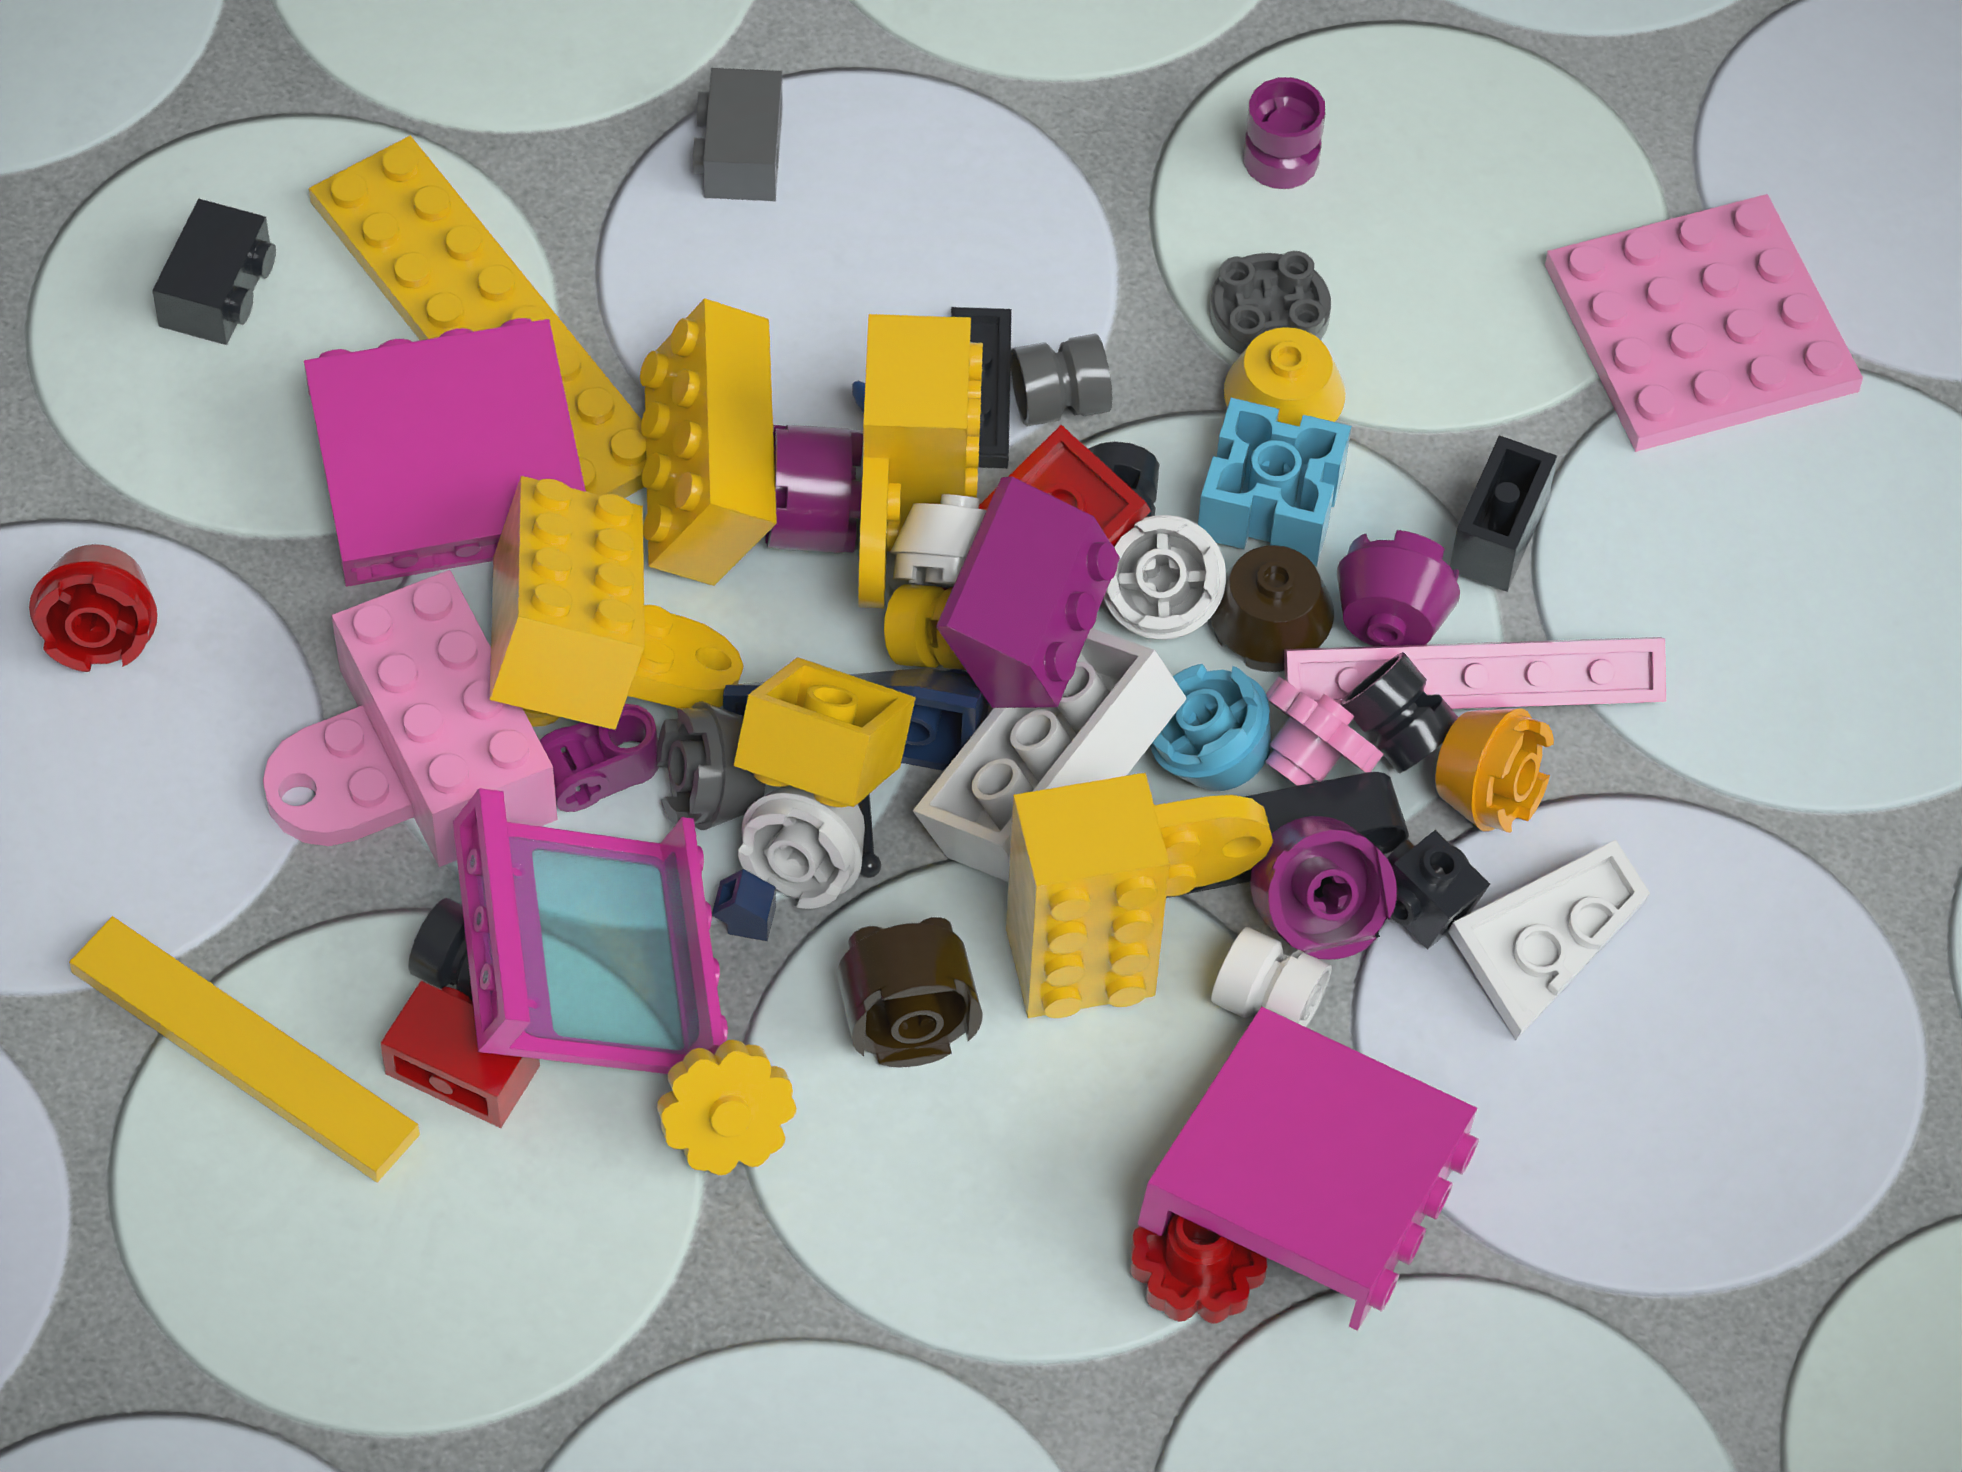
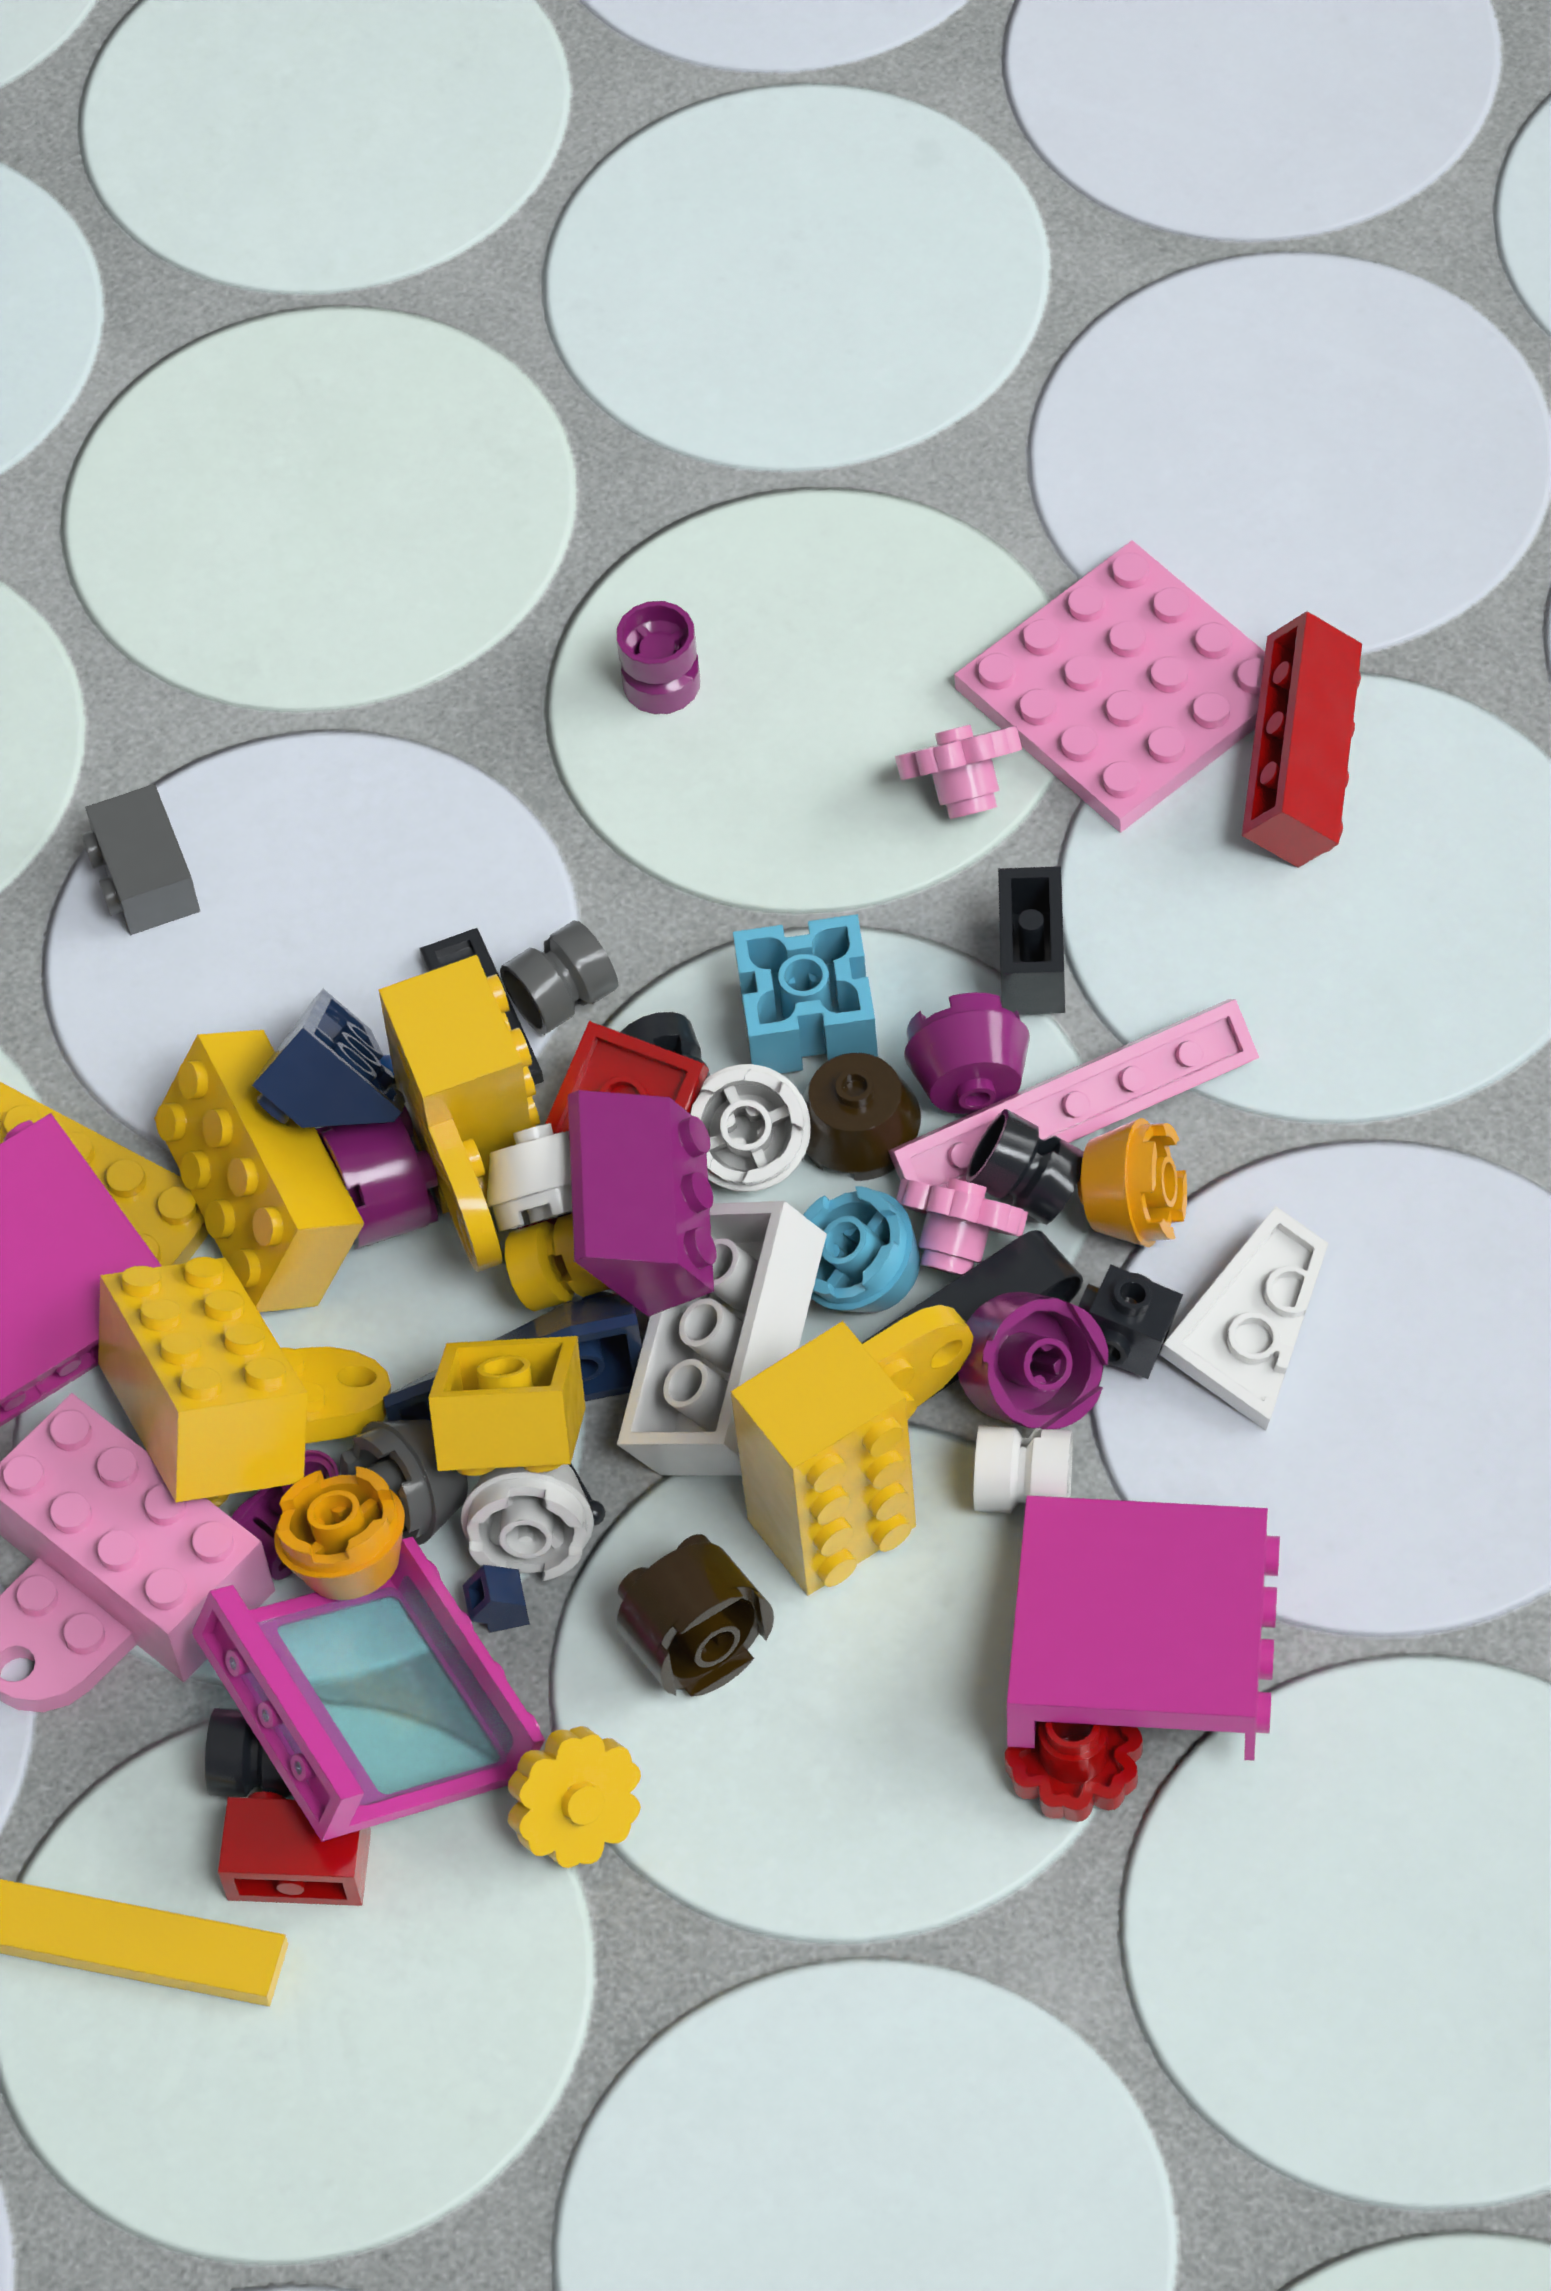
camera: 15 degrees left, 0 degrees up
dark grey tile [1210,251,1331,354] -> none
yellow cone [1224,327,1346,427] -> none
none -> dark blue wedge [252,989,406,1128]
none -> light orange cone [274,1466,405,1600]
none -> bright pink plant [895,724,1022,819]
none -> red brick [1242,611,1362,868]

